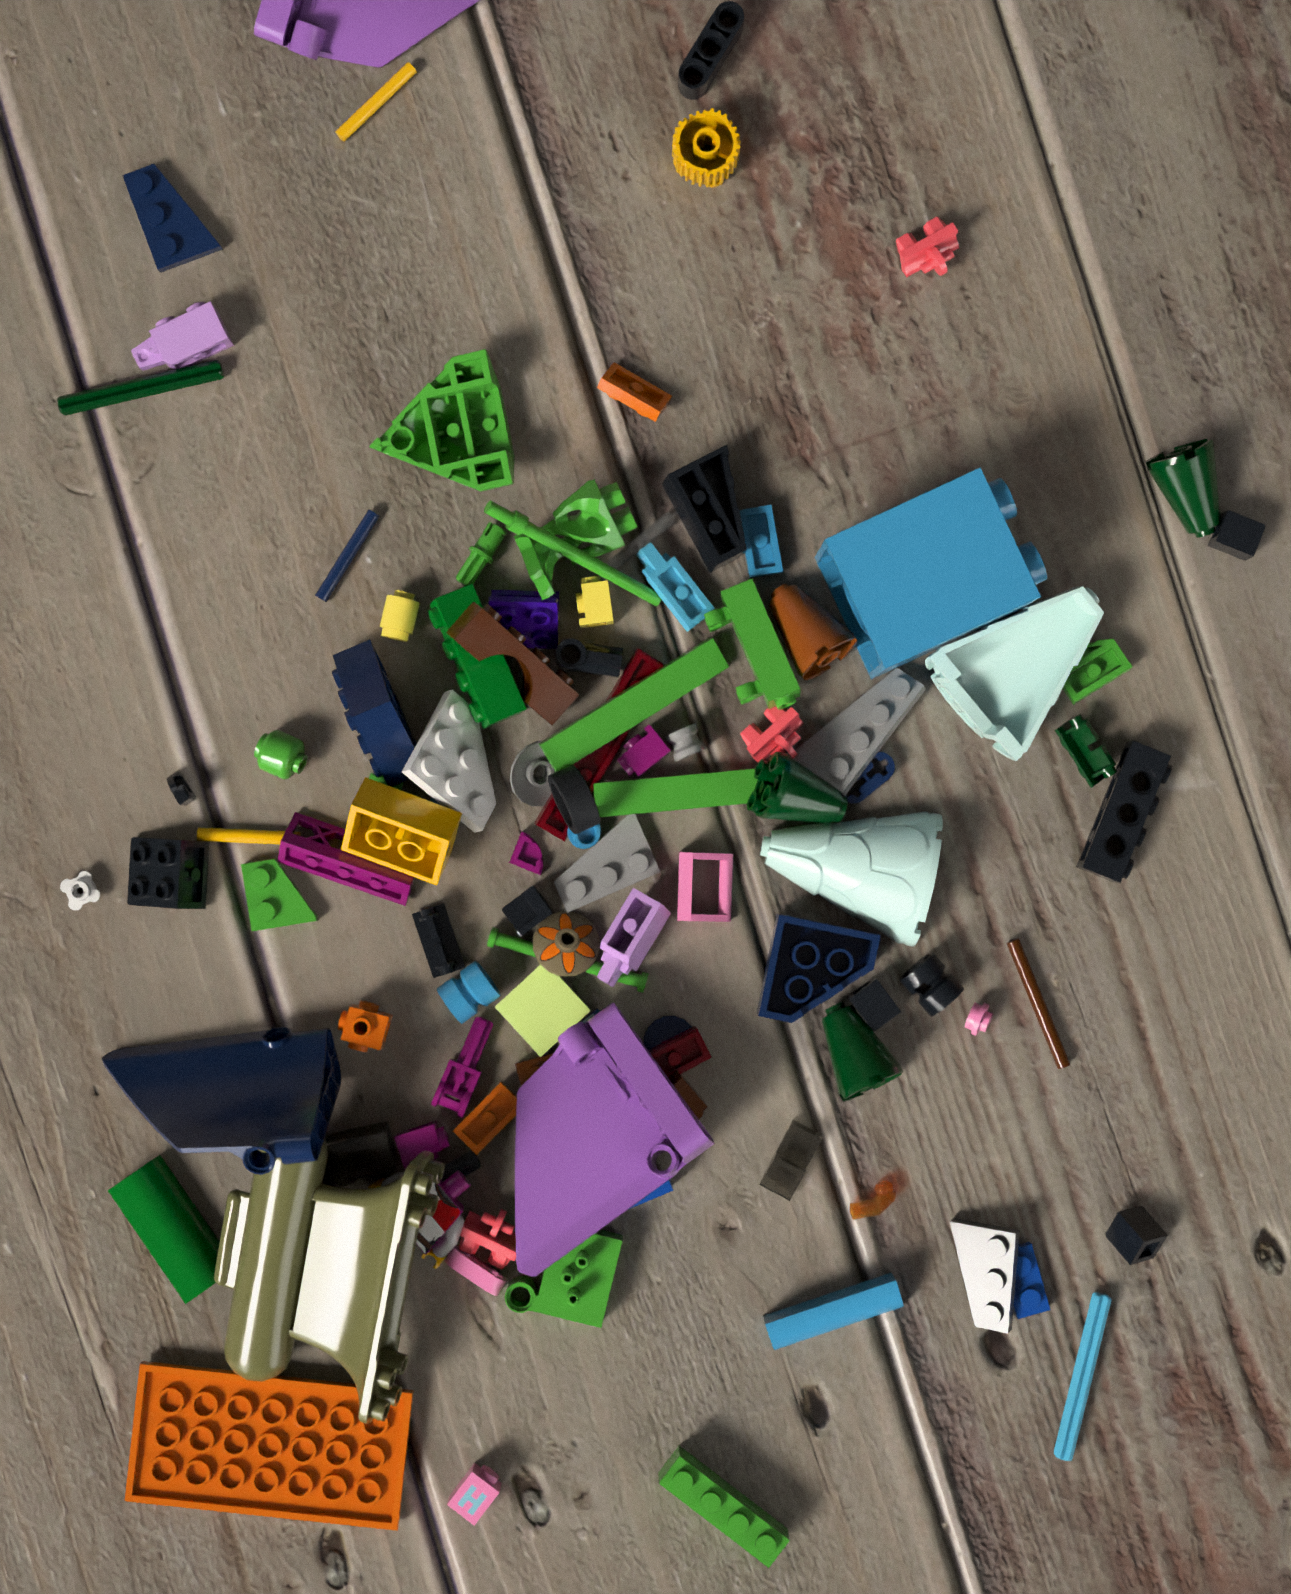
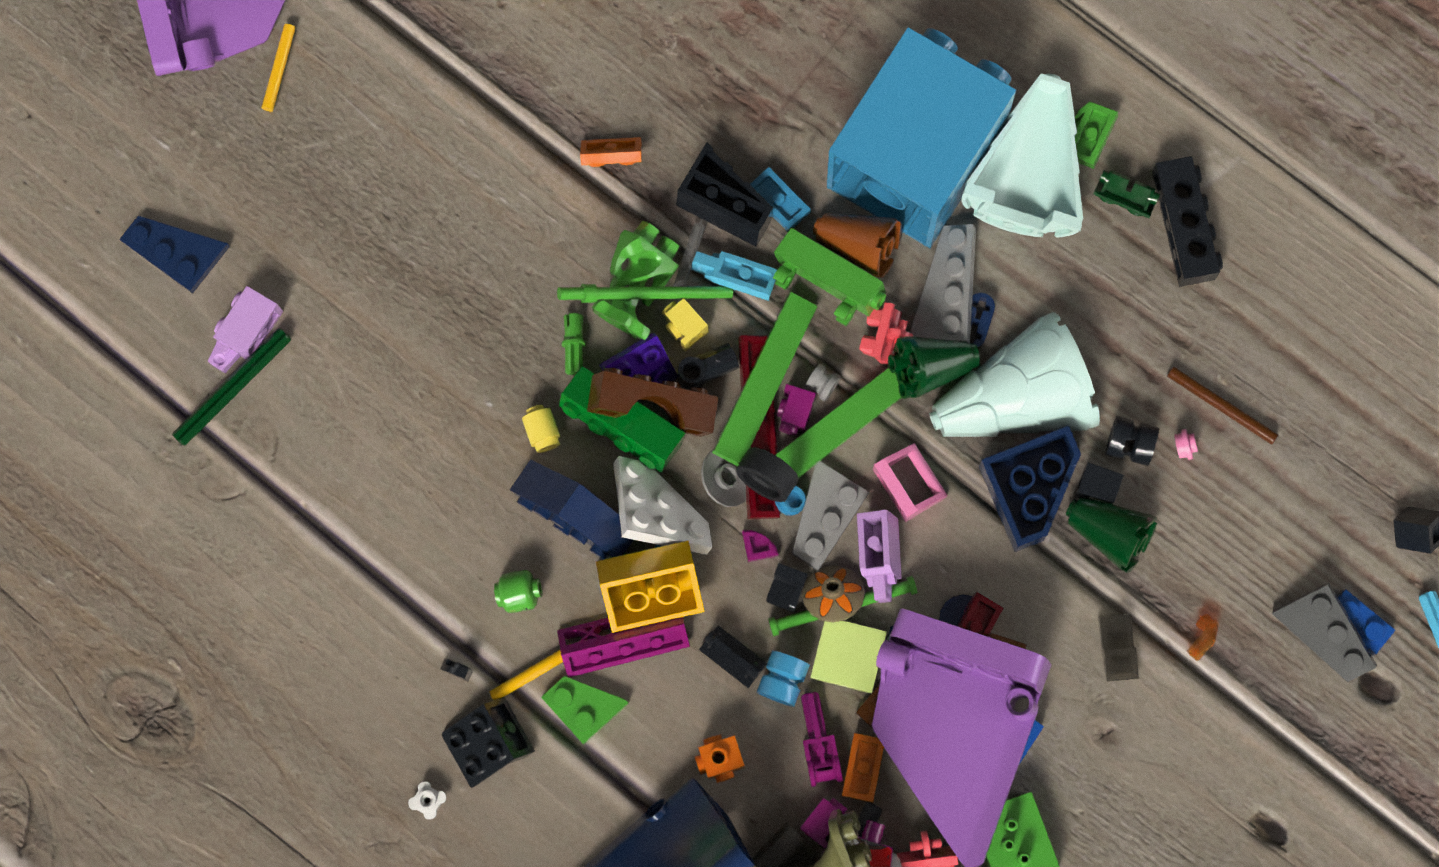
camera: 25 degrees left, 10 degrees down
dark blue bar [315,509,380,603] -> none
bright green wedge [369,349,515,492] -> none
dark azure brick [763,1272,904,1350] -> none

